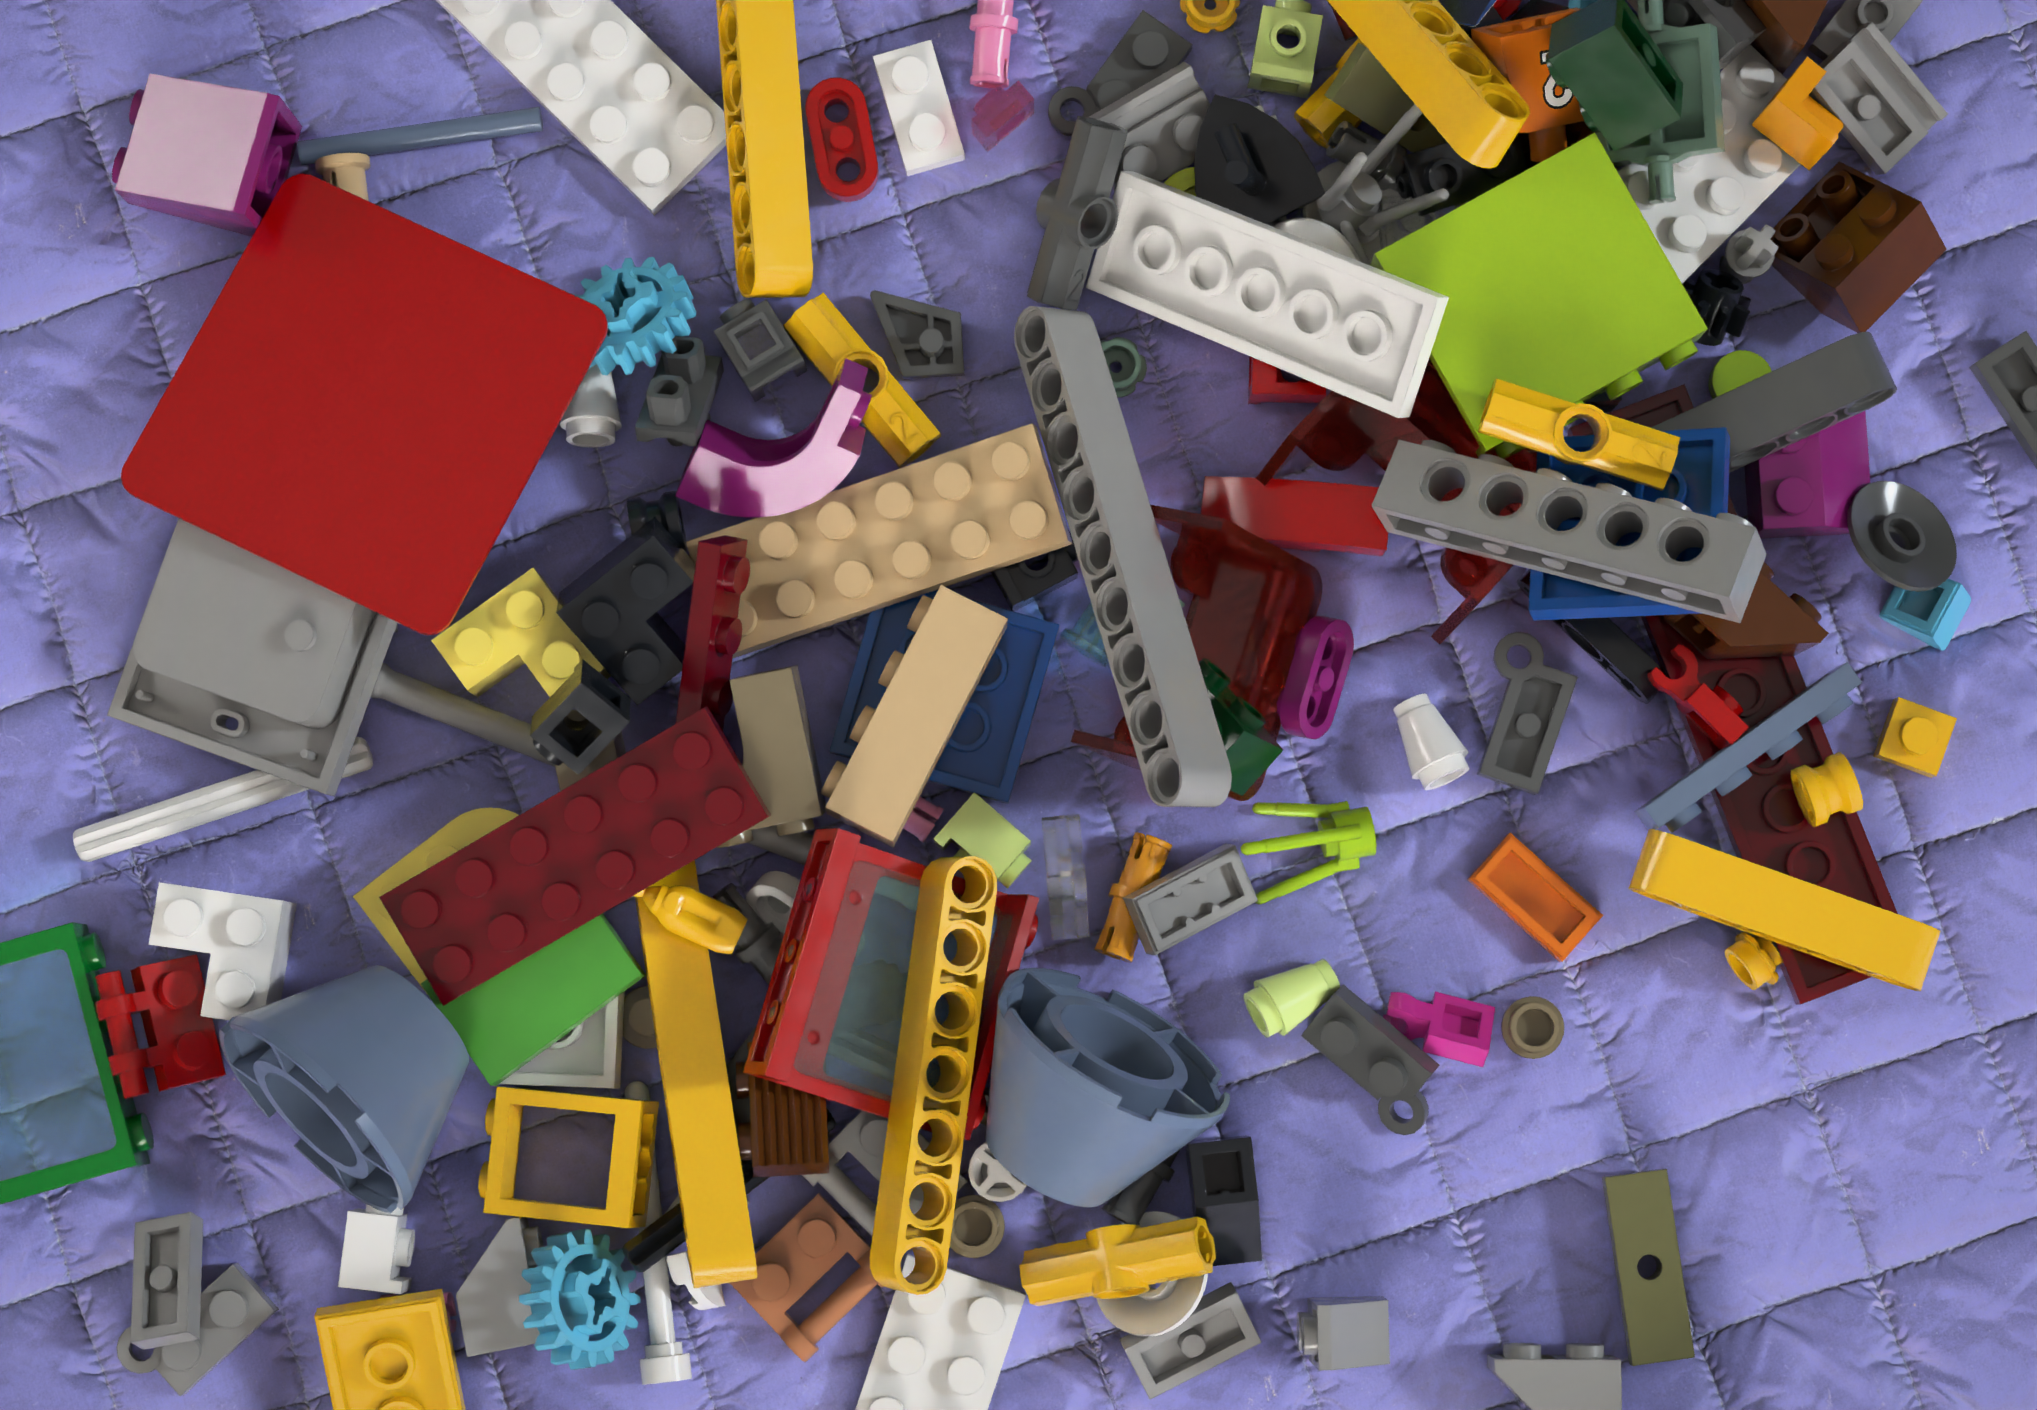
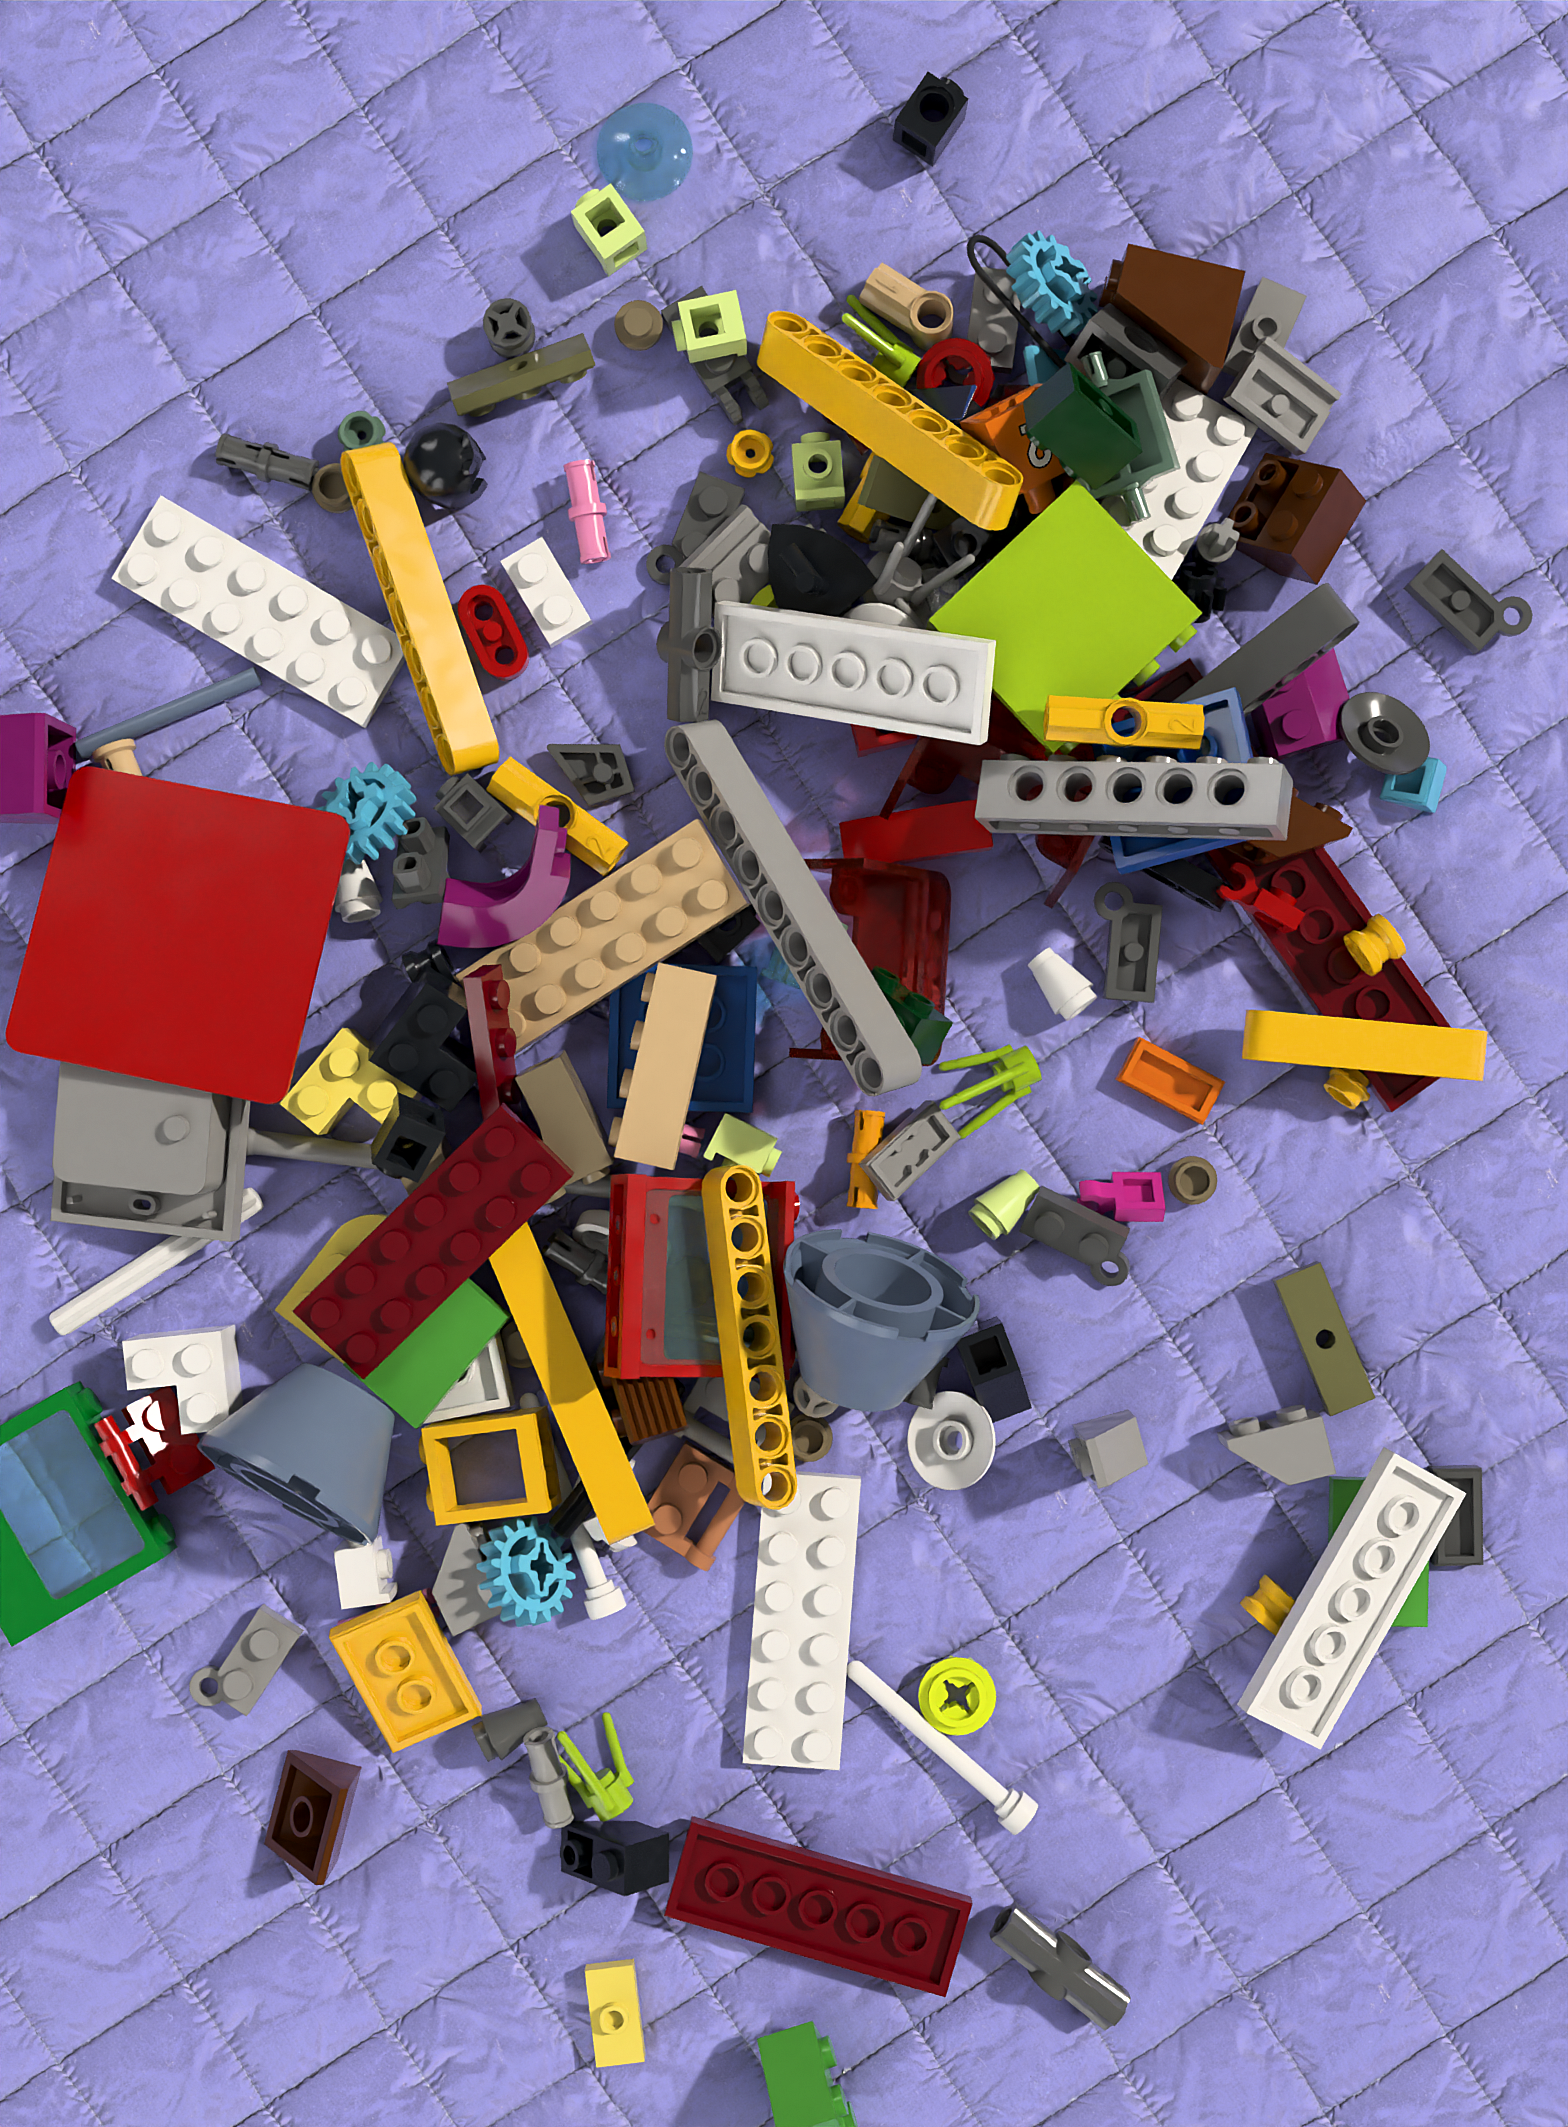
camera: 10 degrees left, 5 degrees up
light grey plate [130,1212,203,1350] -> none
yellow piece [634,884,748,954] -> none
clear pink plate [971,80,1034,152] -> none
yellow piece [1019,1216,1216,1306] -> none
clear plate [1042,814,1089,940] -> none
sand green plate [1101,337,1147,398] -> none
light grey plate [1119,1282,1262,1399] -> none
magenta plate [1277,616,1354,739] -> none
sand blue plate [1634,662,1862,833] -> none
lime tile [1708,350,1772,399] -> none
light orange panel [1751,56,1843,170] -> none
yellow plate [1873,697,1957,778] -> none

